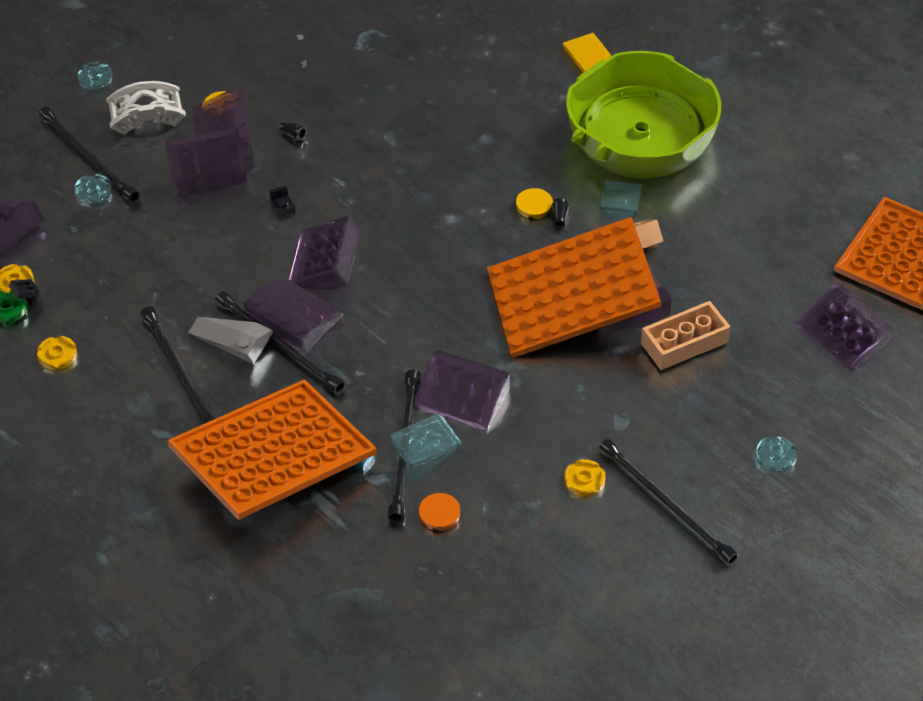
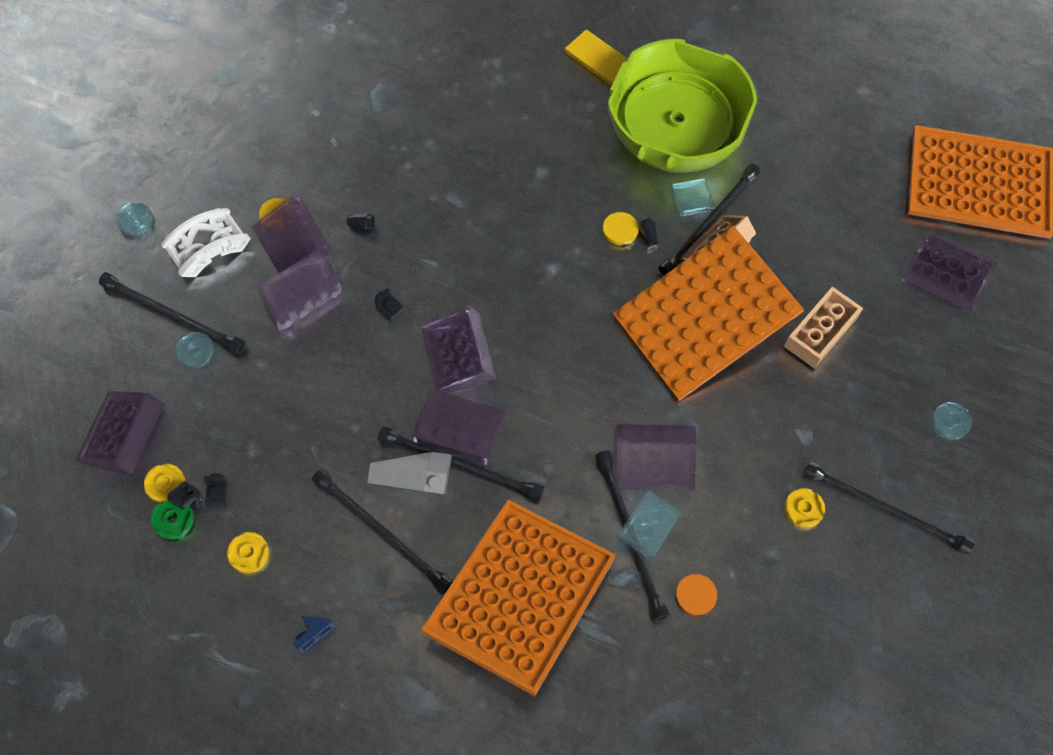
camera: 25 degrees left, 15 degrees up
none -> black bracket [204,473,228,506]
none -> dark blue slope [293,616,335,654]
none -> black hose [658,163,761,276]

